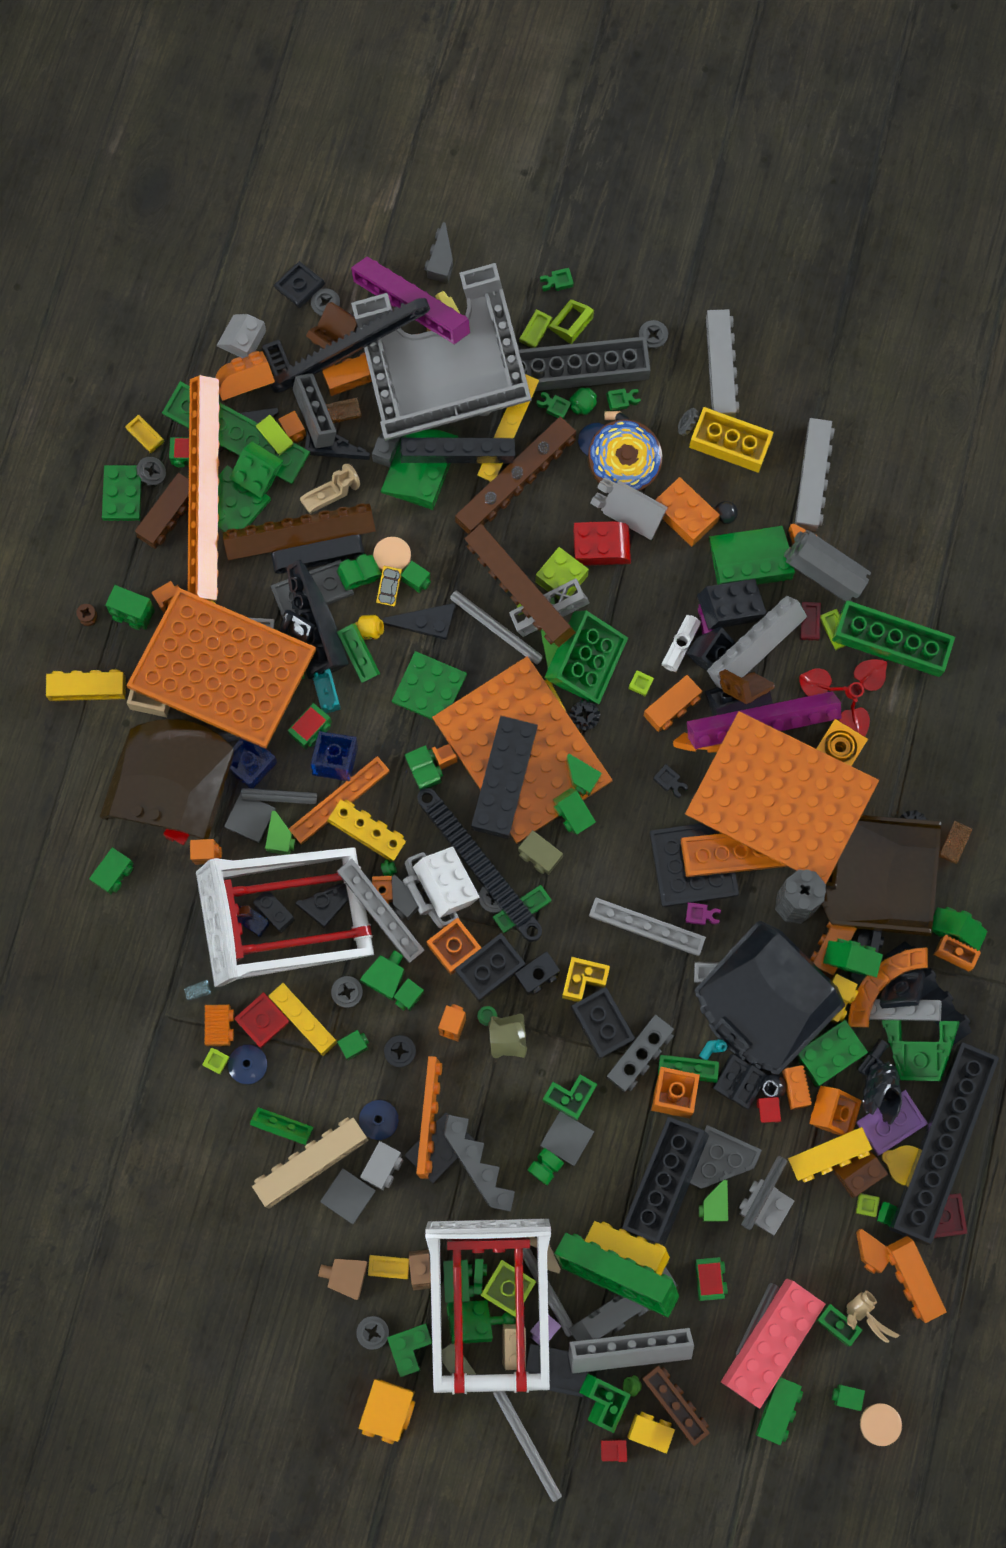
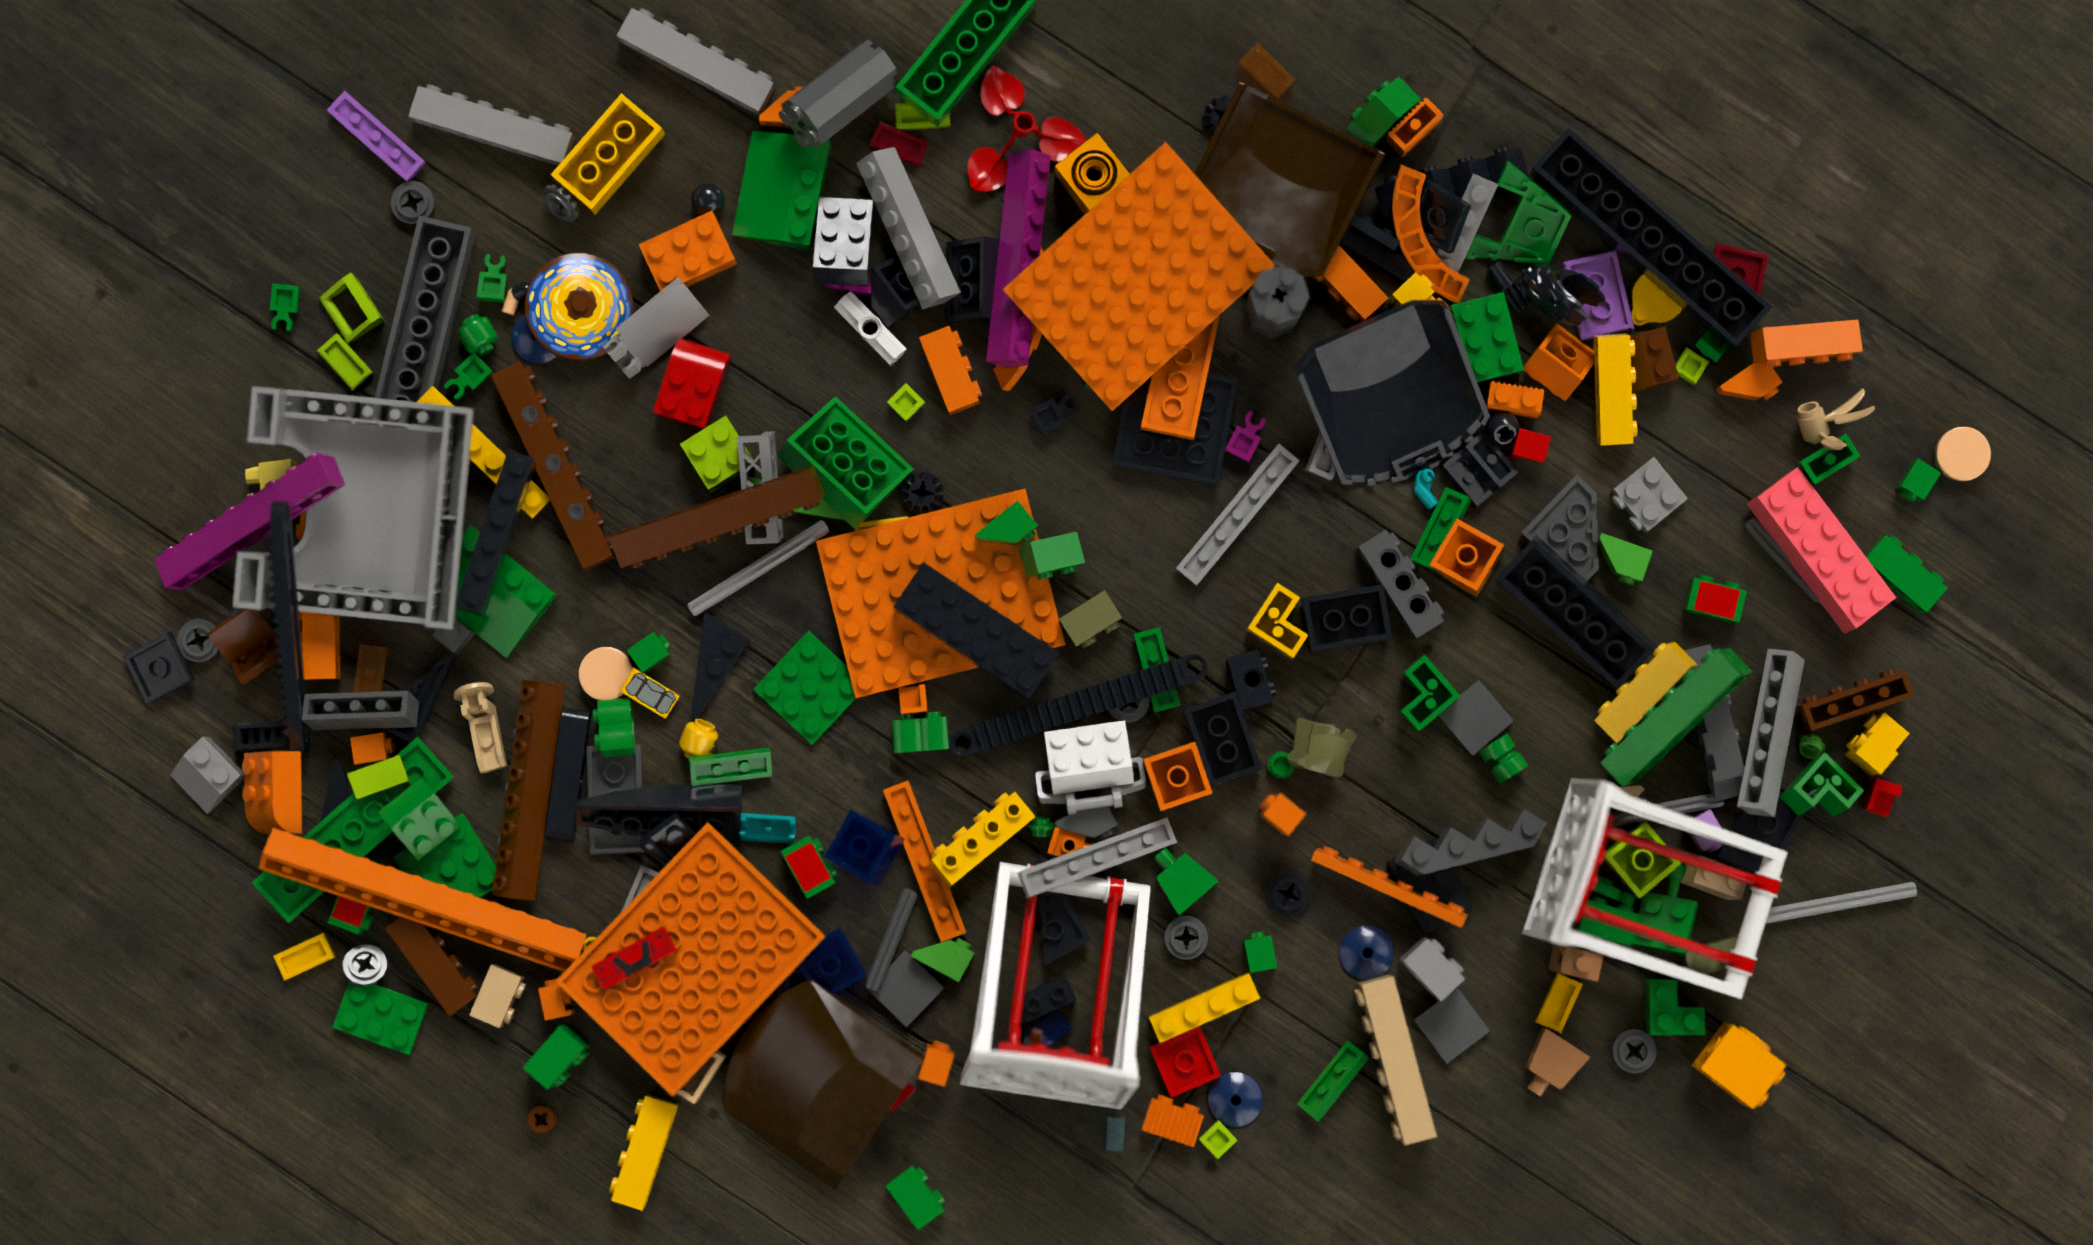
camera: 70 degrees left, 10 degrees up
green brick [394,978,424,1011] -> none
dark grey slope [424,222,453,284] -> none
reddish brown bracket [719,669,775,704] -> none
dark grey axle [741,1156,787,1230] -> none
green brick [823,938,883,977] -> none
none -> medium lavender plate [327,91,426,182]
none -> tan brick [470,964,526,1028]
none -> red tile [592,926,678,990]

